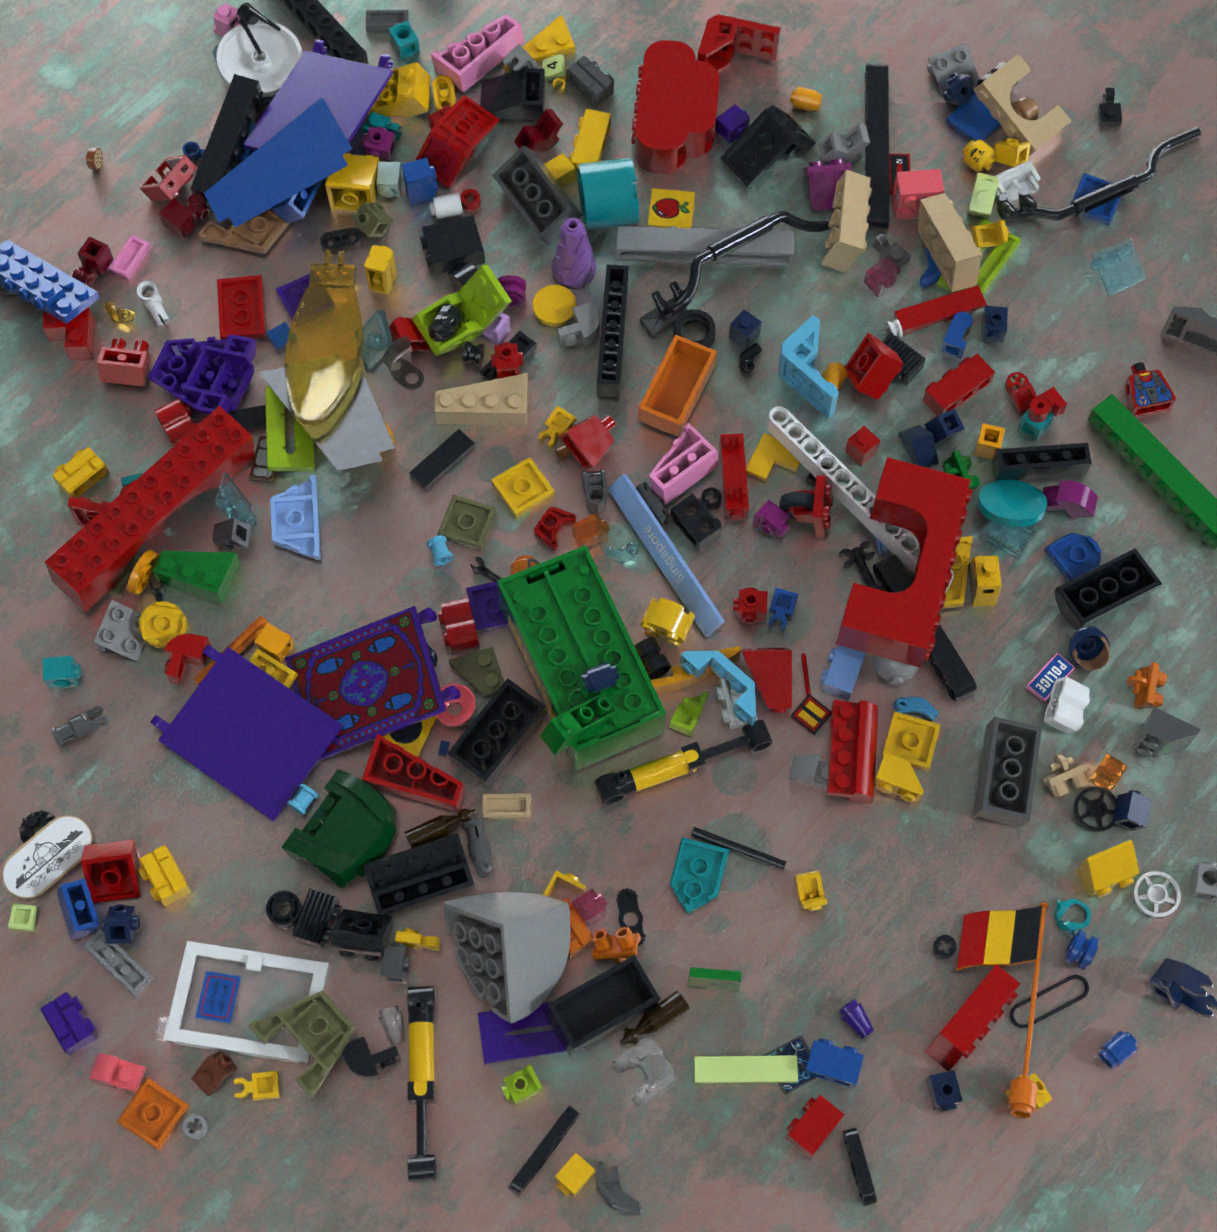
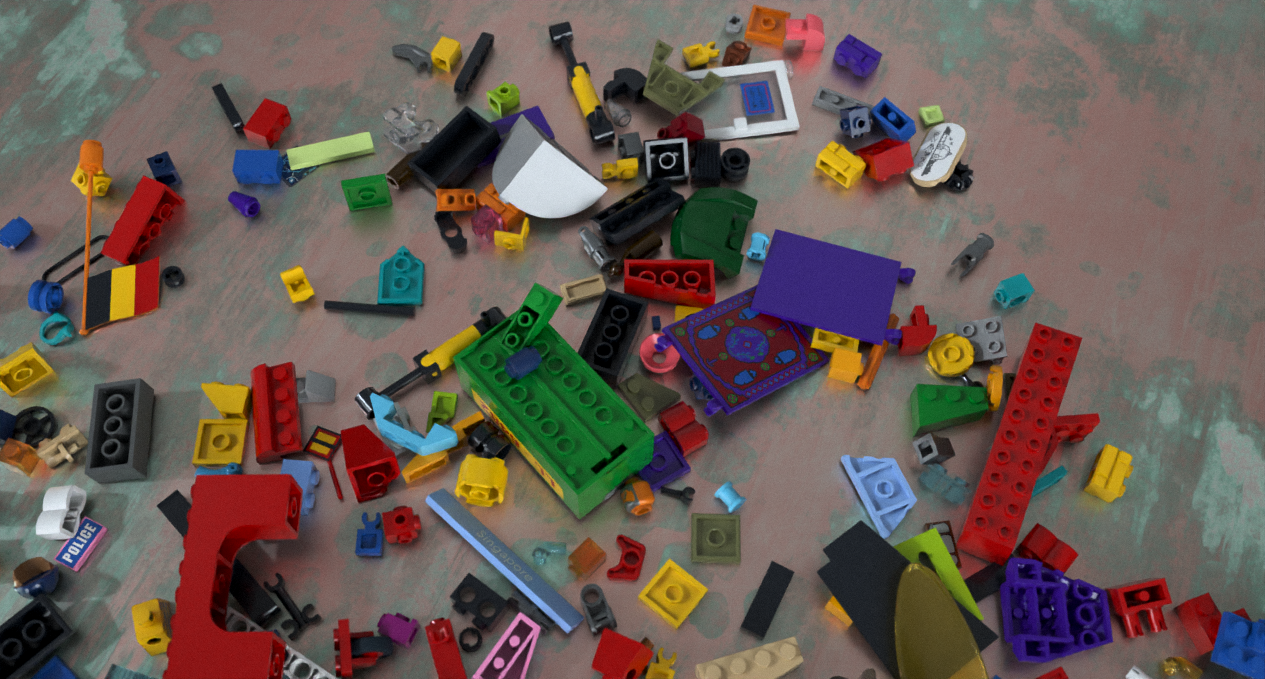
camera: 160 degrees right, 5 degrees down
none -> dark red brick [657,112,705,147]

